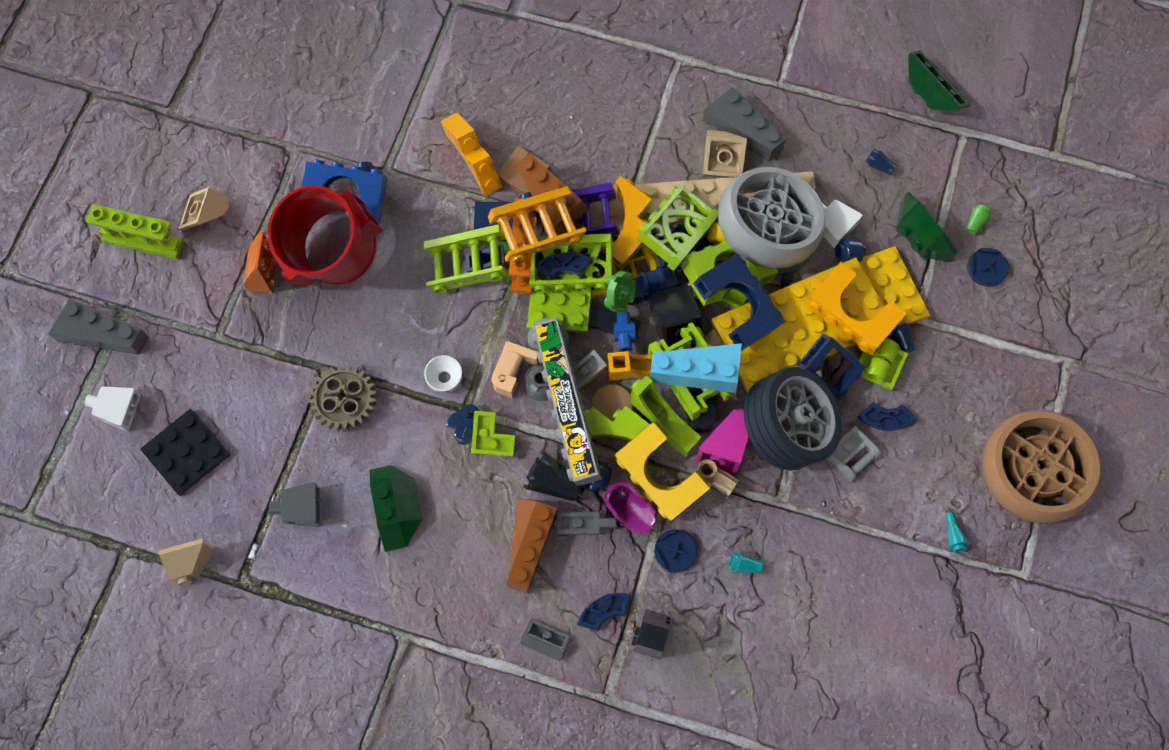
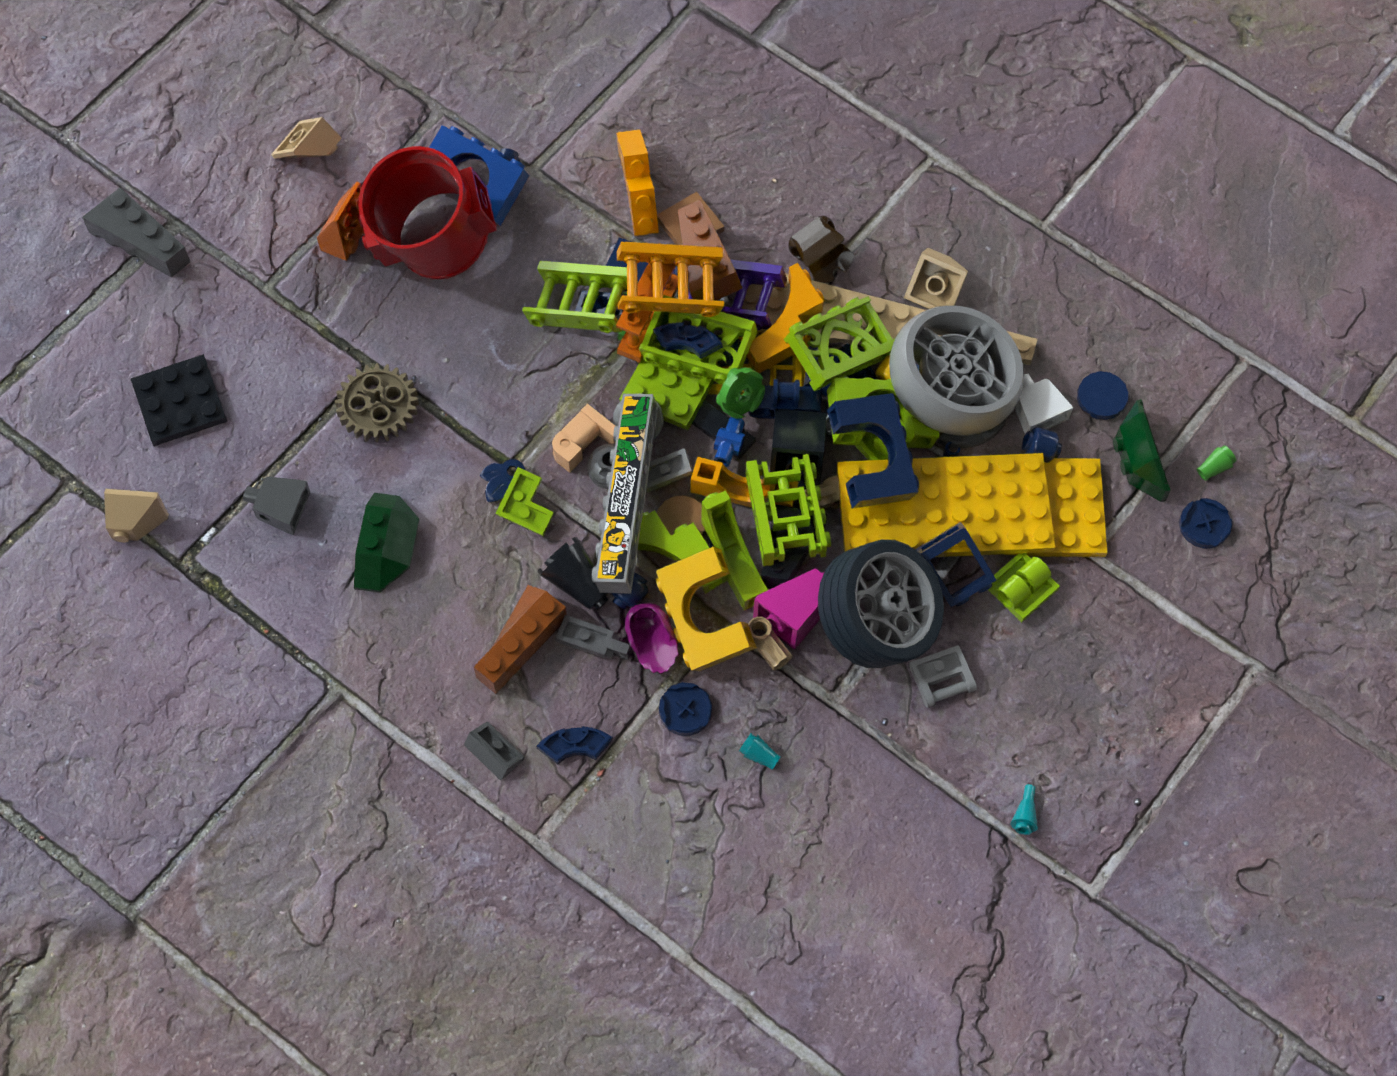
camera: 20 degrees right, 5 degrees down
white torso [85,387,141,432] -> none
lime fence [86,204,185,260] -> none
white piece [424,355,462,393] -> none
black wedge [631,609,671,659] -> none
medium azure wedge [650,343,742,393] -> none
dark grey wedge [702,87,786,161] -> none
light orange arch [807,262,907,355] -> none
dark blue tile [857,402,917,431] -> none
dark blue cone [865,149,896,175] -> none
dark blue cone [891,323,916,353] -> none
dark green wedge [908,50,970,110] -> none
medium nougat wheel [982,410,1101,523] -> none
none -> dark brown piece [788,216,854,283]
none -> dark blue tile [1077,371,1128,420]

